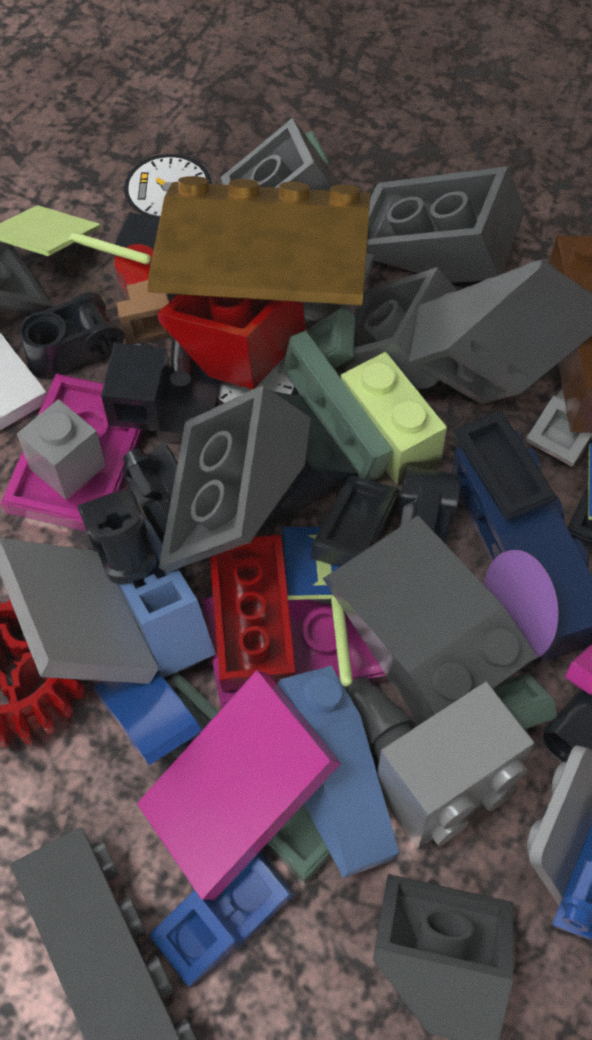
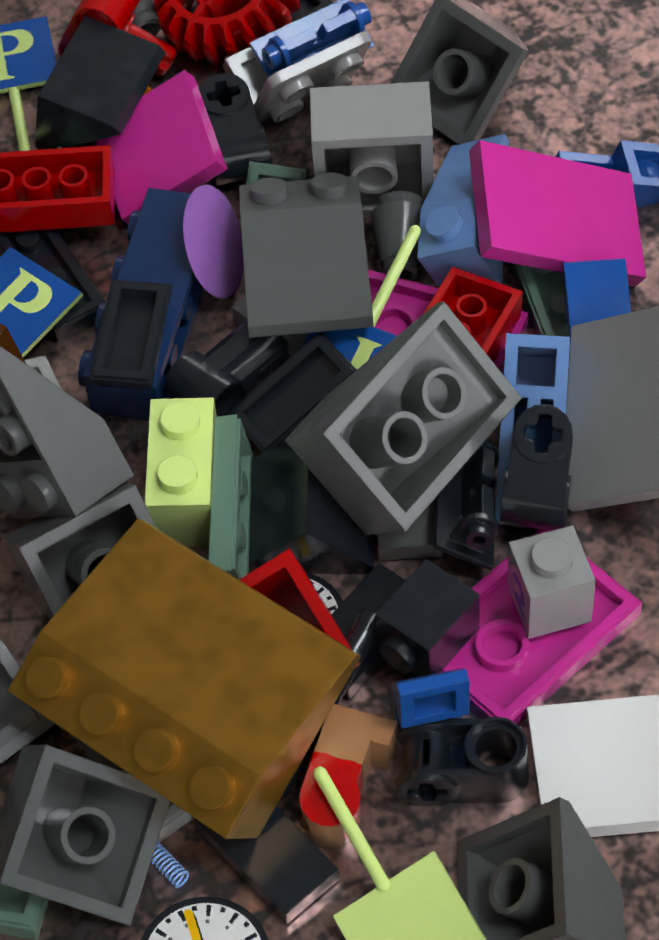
camera: 145 degrees left, 5 degrees down
none -> blue slope [391,668,470,730]

